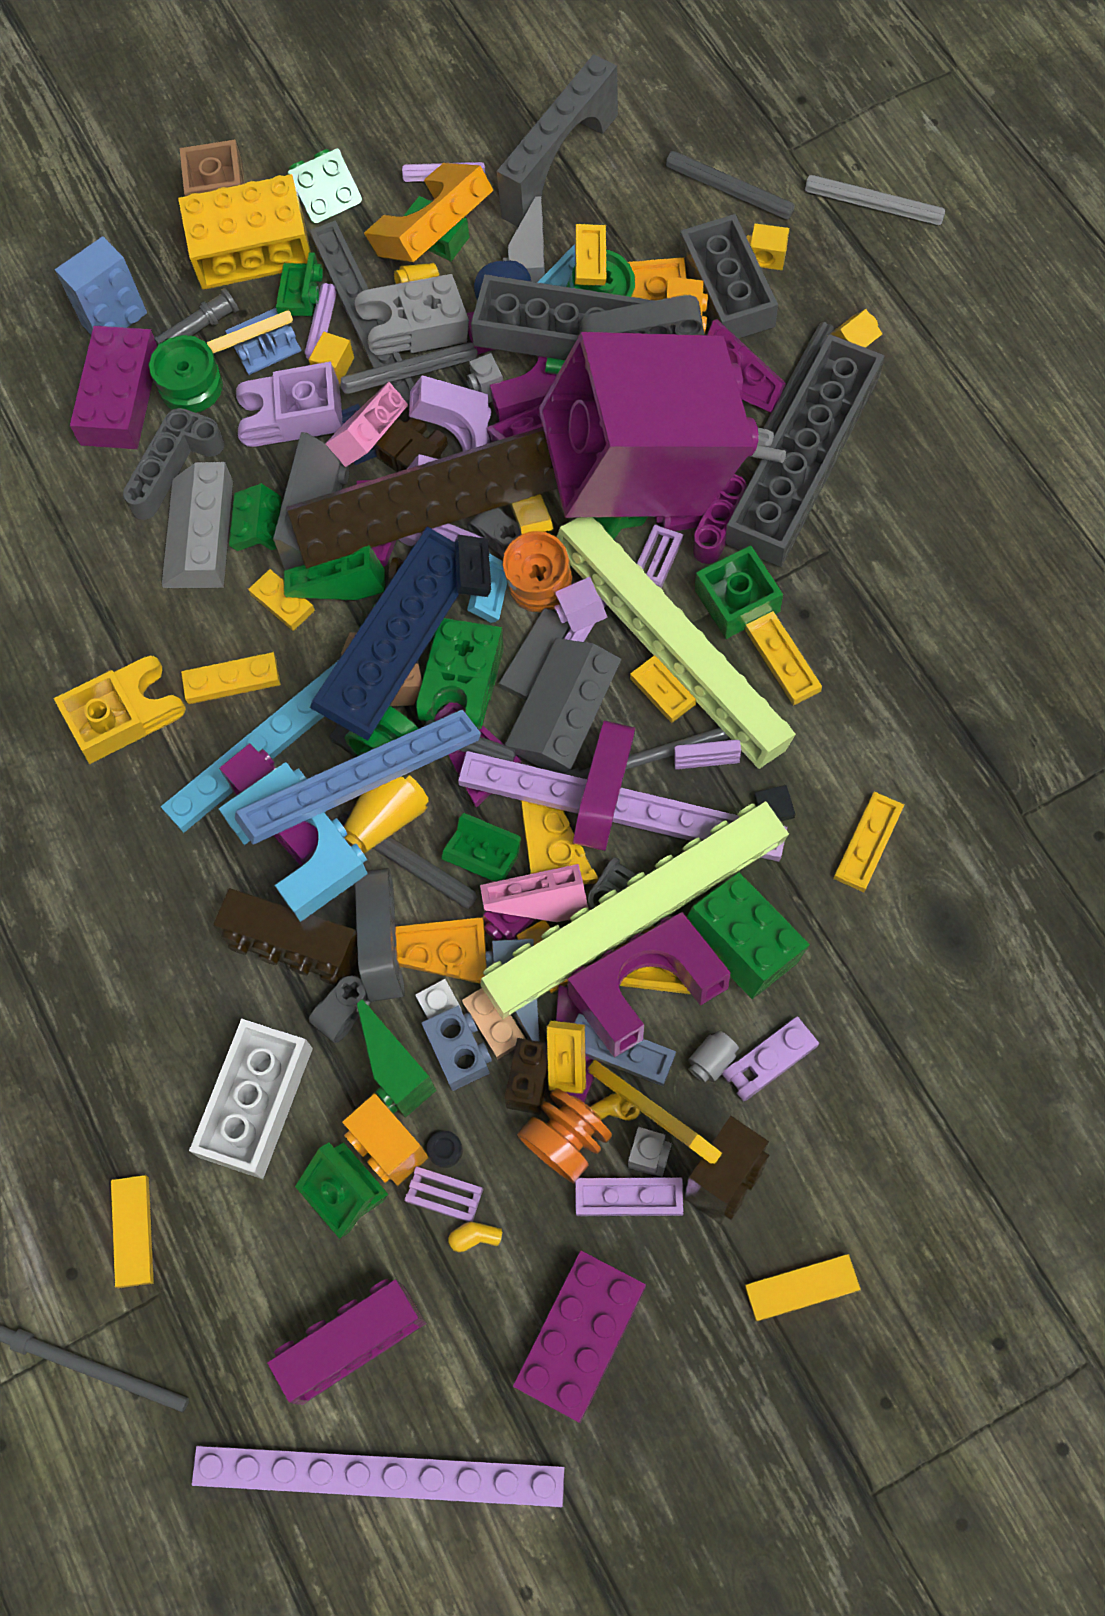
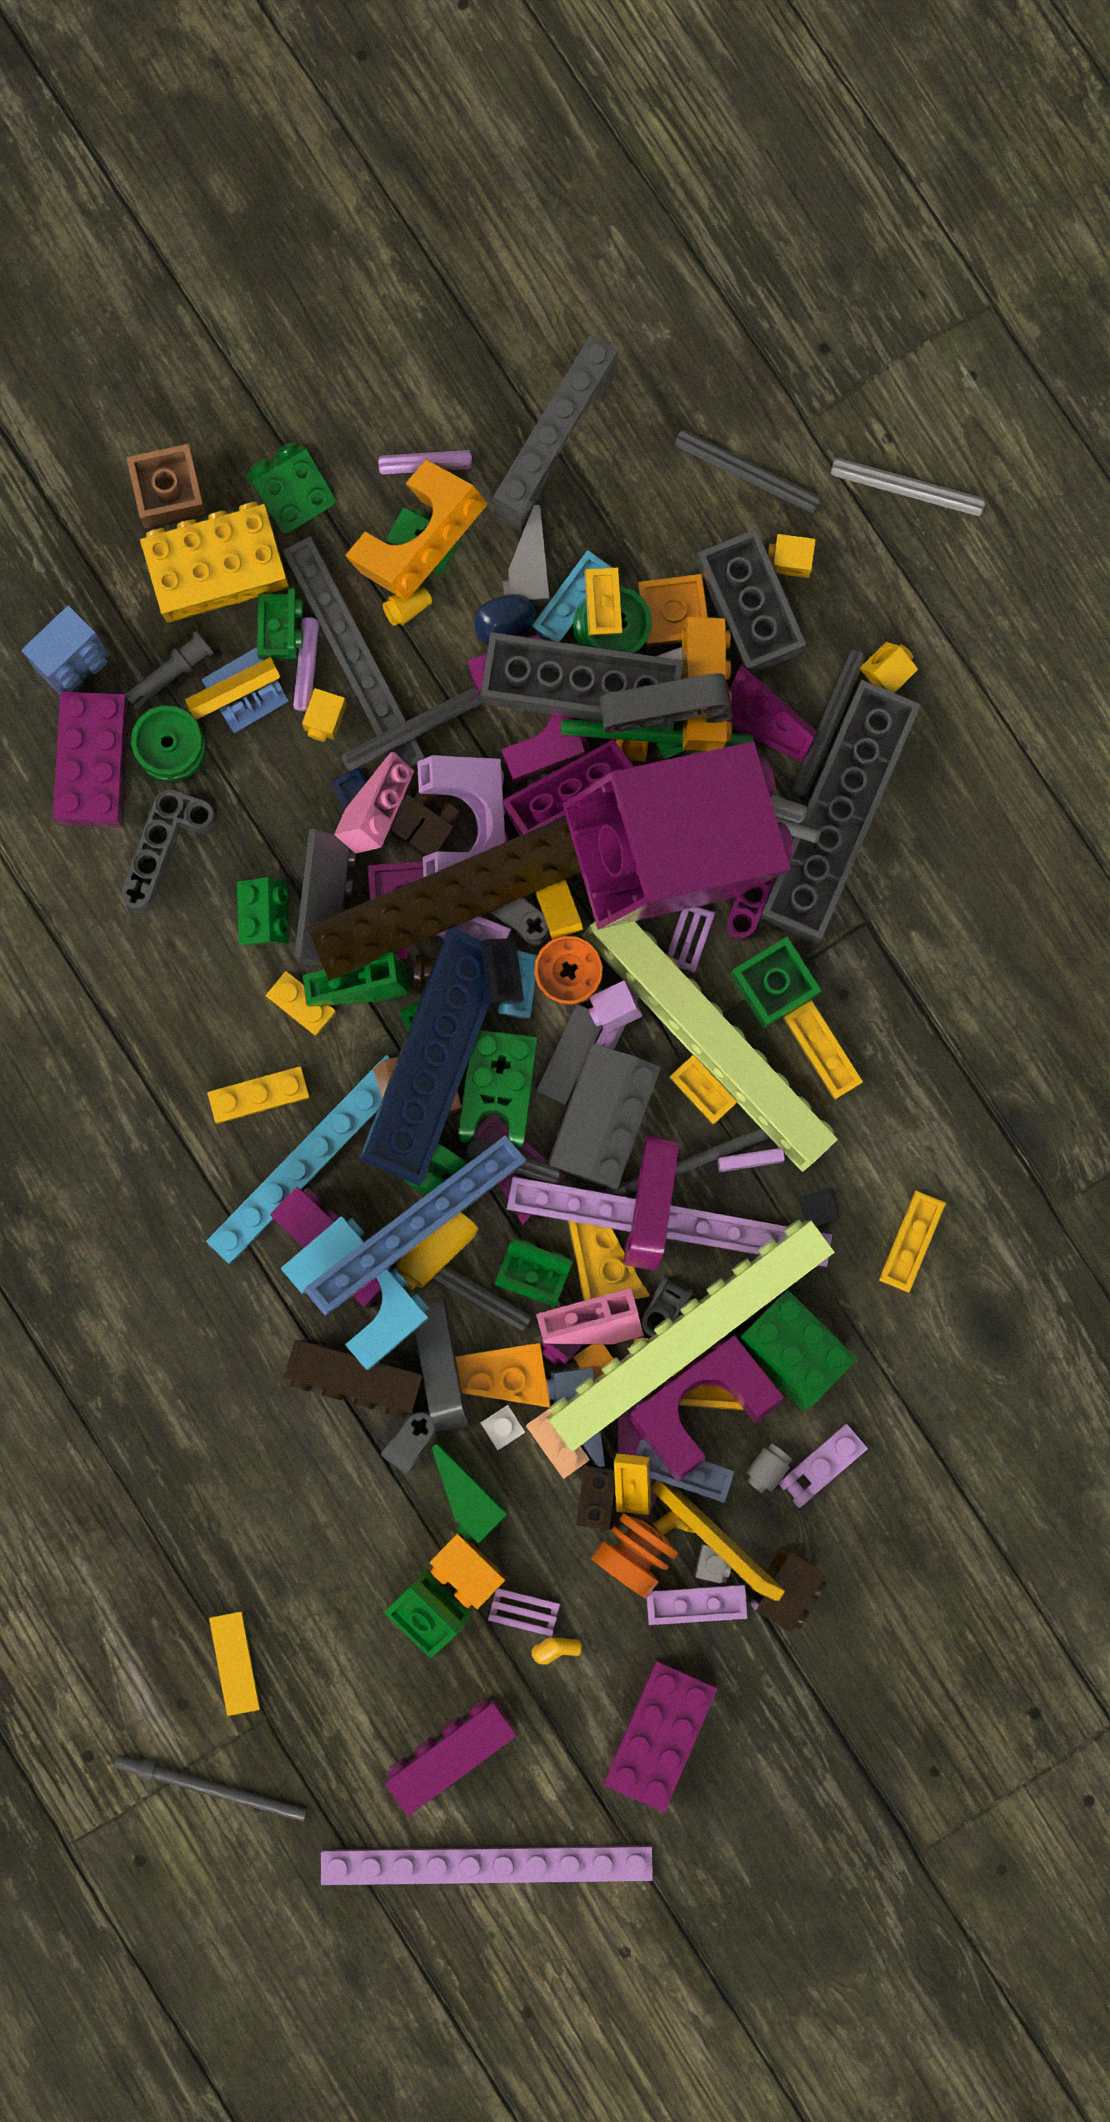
camera: 10 degrees left, 15 degrees up
yellow brick [53,656,186,764] -> none
light grey slope [162,462,233,588] -> none
white brick [189,1019,313,1179] -> none
lavender brick [236,361,343,447] -> none
light grey brick [354,274,469,355] -> none
sand blue brick [421,1005,492,1091] -> none
black tile [427,1131,463,1168] -> none
light grey brick [466,353,503,403] -> none
yellow tile [745,1254,861,1322] -> none

